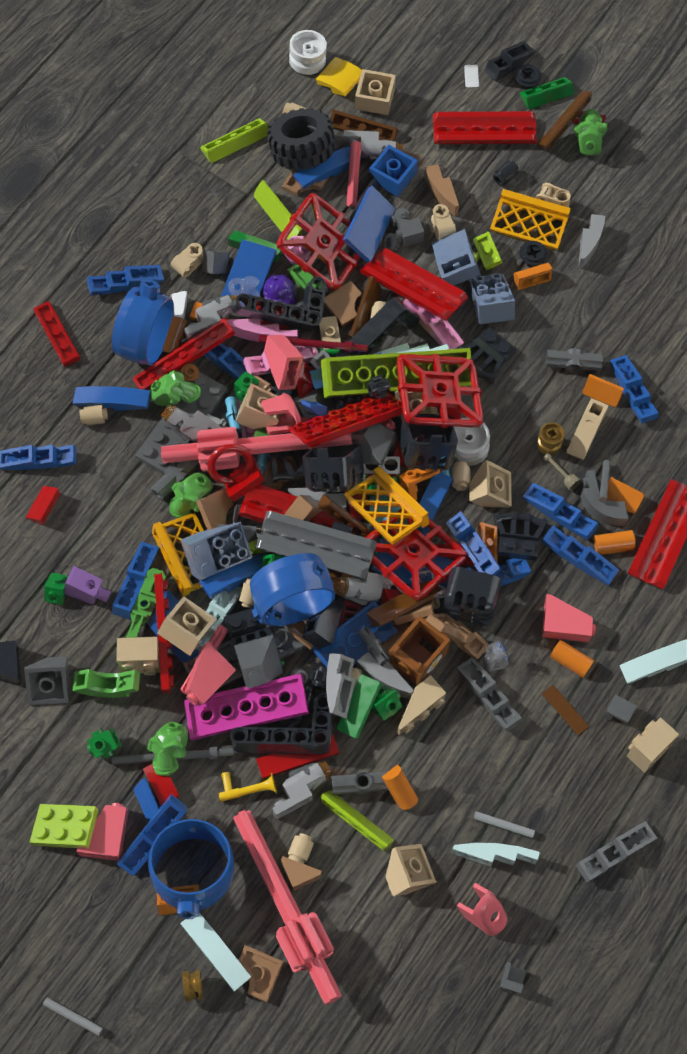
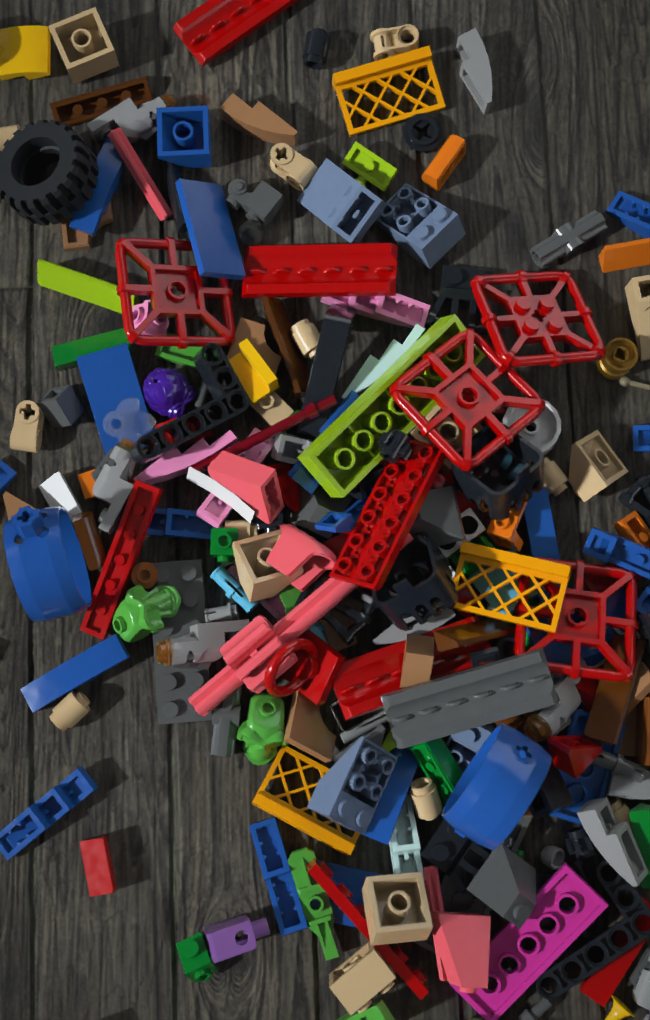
camera: 35 degrees left, 15 degrees up
none -> white sticker [186,466,255,524]
none -> yellow panel [229,338,279,405]
none -> red plate [470,270,606,367]
none -> red slope [547,735,603,779]

